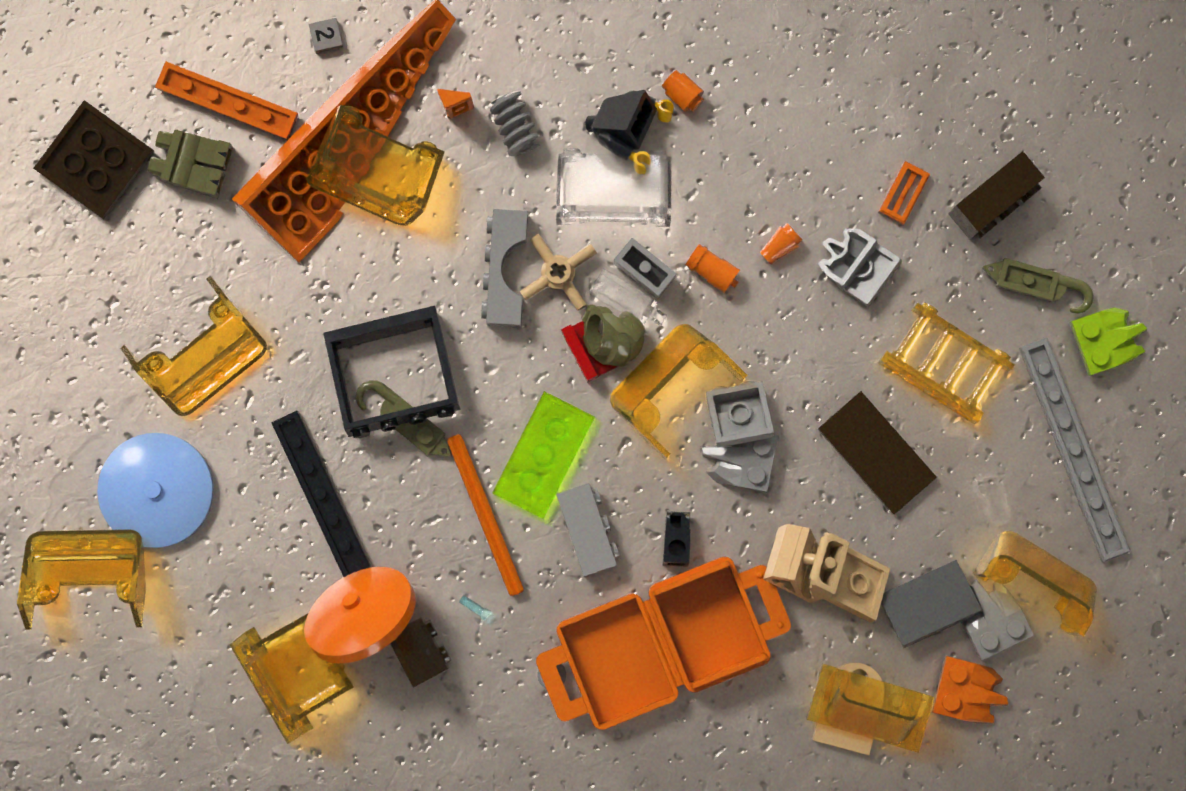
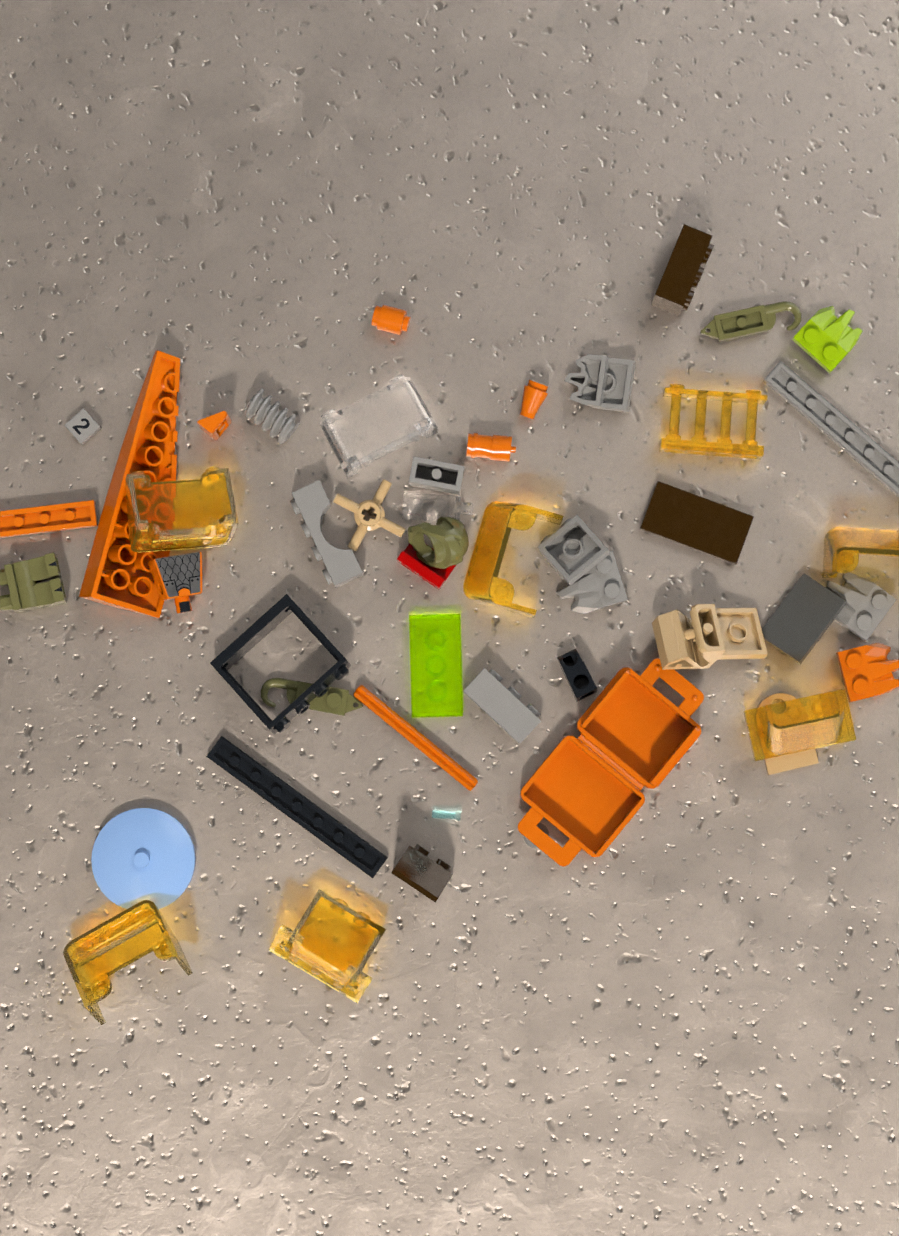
camera: 30 degrees left, 0 degrees up
clear yellow windscreen [120,275,267,416] -> none
orange dish [304,567,416,664] -> none
black torso [585,90,674,174] -> none
orange tile [878,161,930,225] -> none
none -> torso [148,552,202,614]

